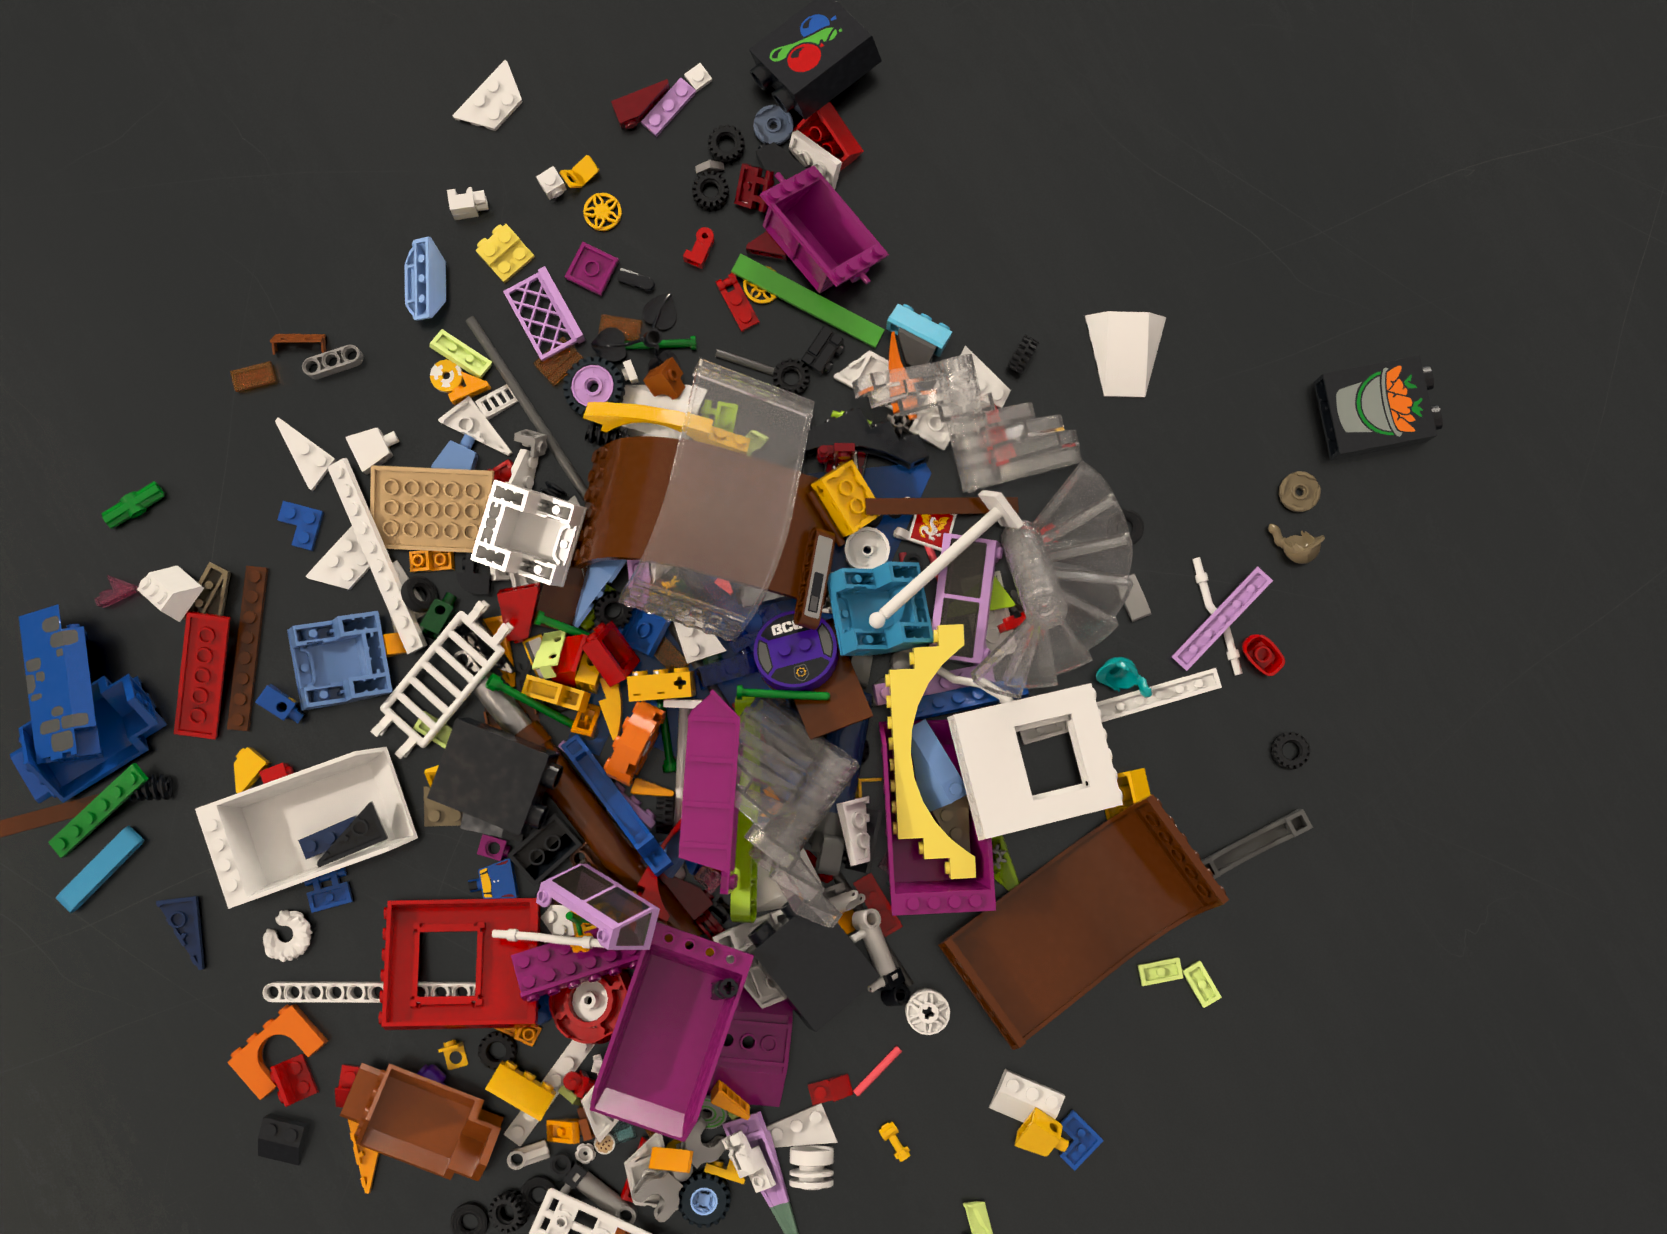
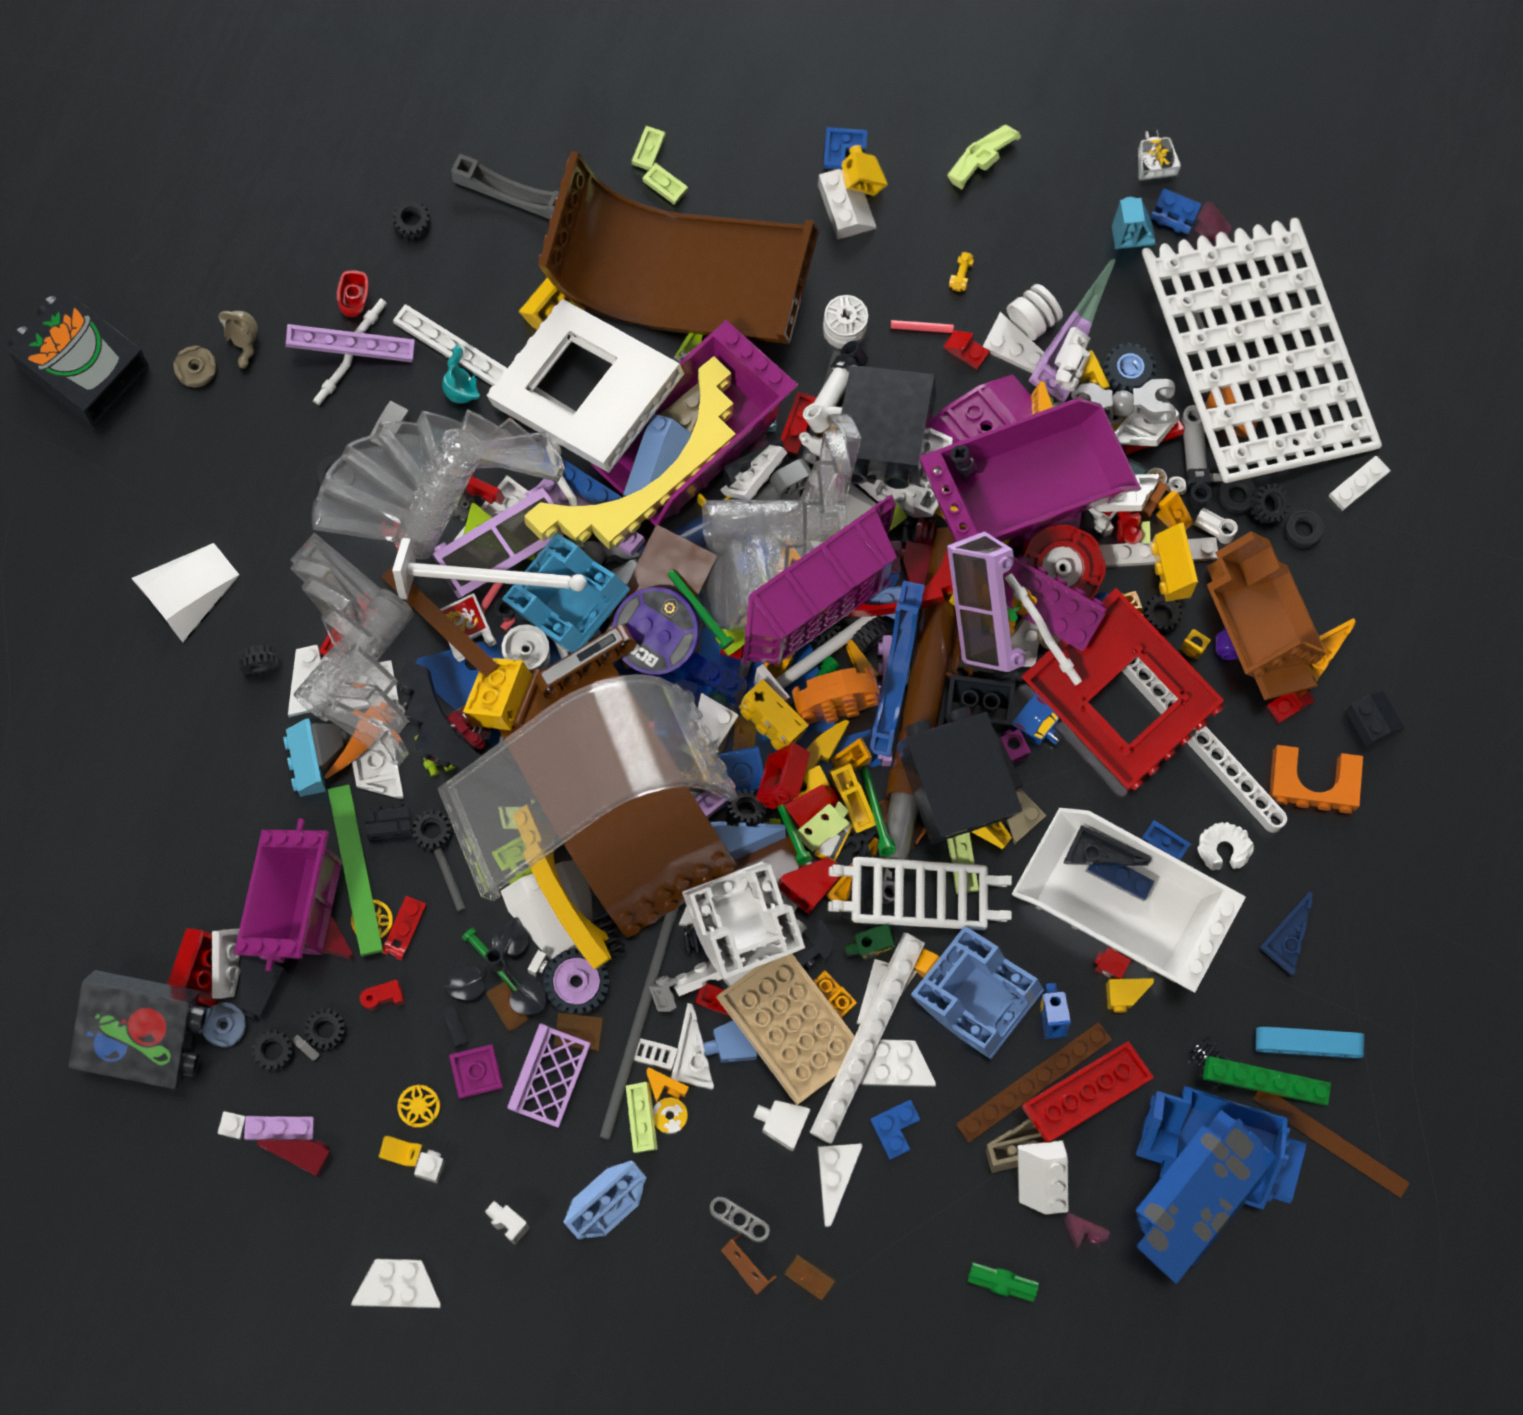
camera: 135 degrees left, 10 degrees down
red bracket [270,1053,319,1107] -> none
black tyre [401,576,438,613] -> none
light yellow plate [476,224,535,283] -> none
dark orange brick [643,357,686,400] -> none
light orange slope [649,1147,693,1173] -> none
dark red plate [734,164,775,212] -> none

